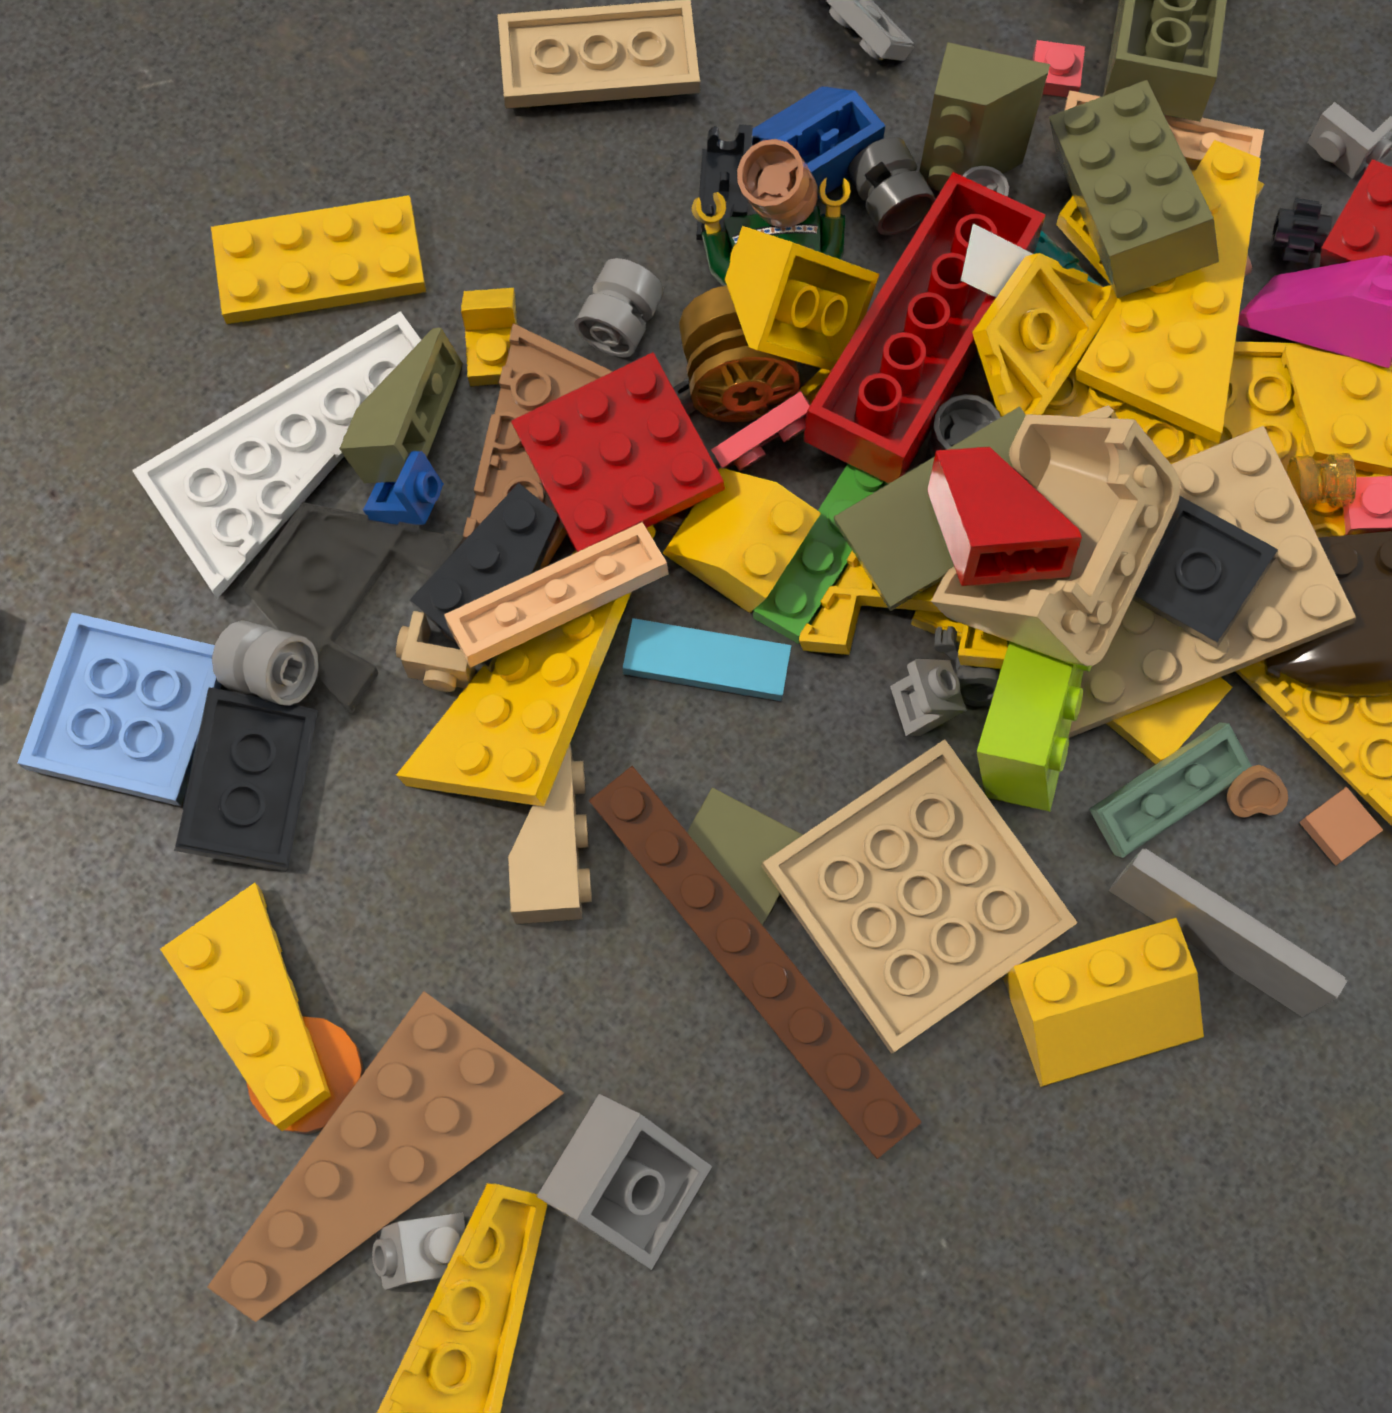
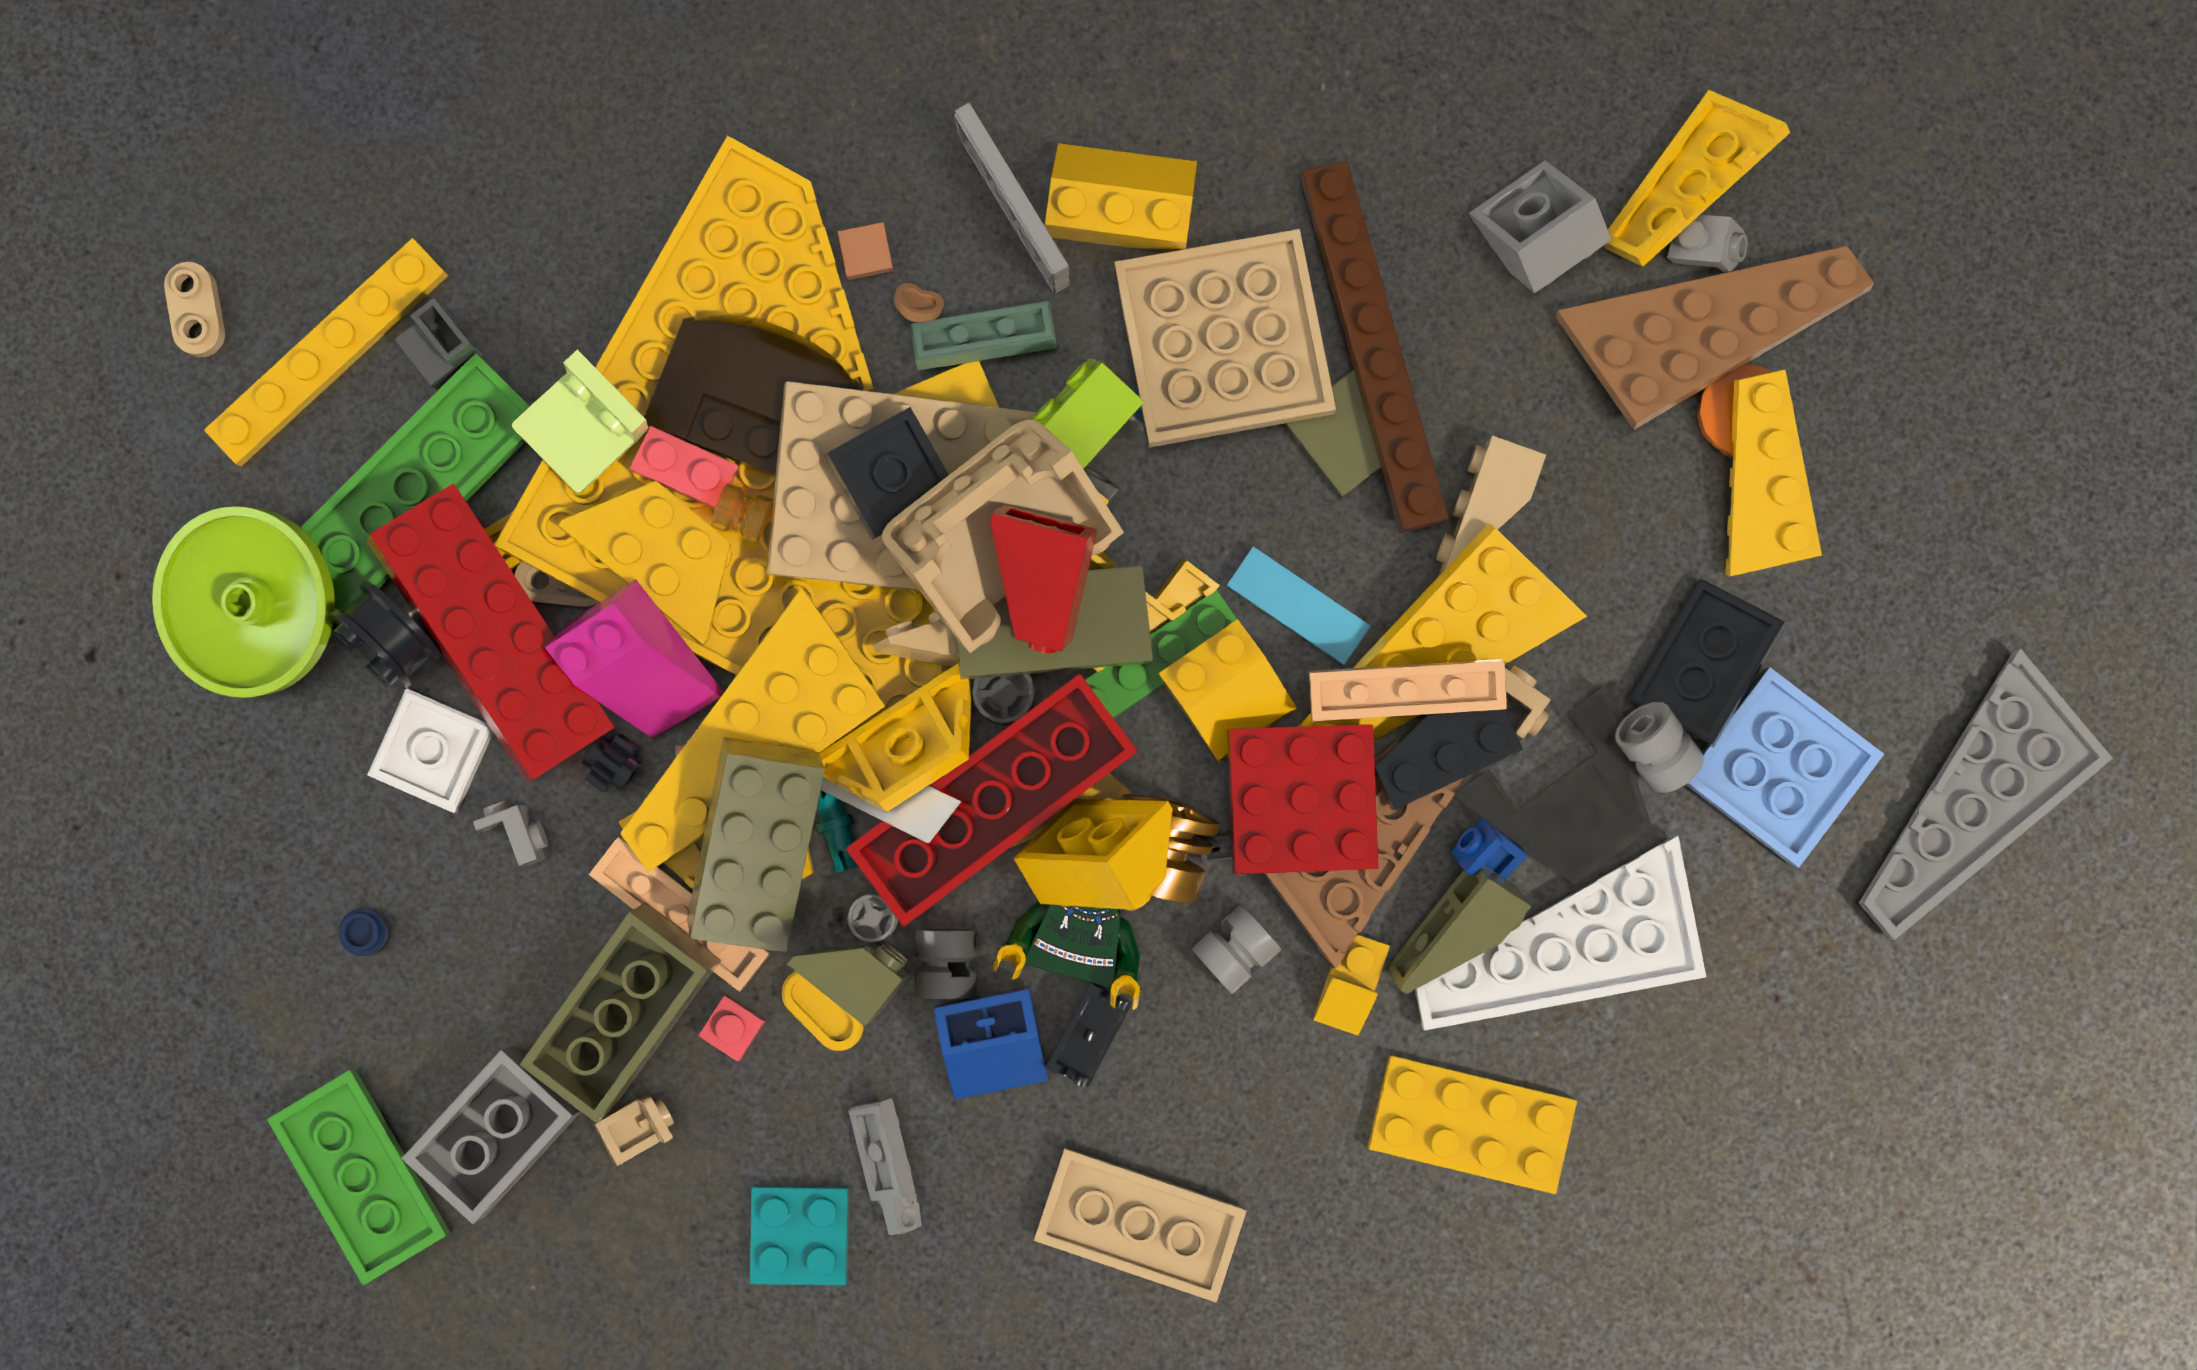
camera: 155 degrees left, 15 degrees up
coral plate [711,391,811,471] -> none
nougat wheel [737,139,818,228] -> none
light grey bracket [890,659,966,736] -> none

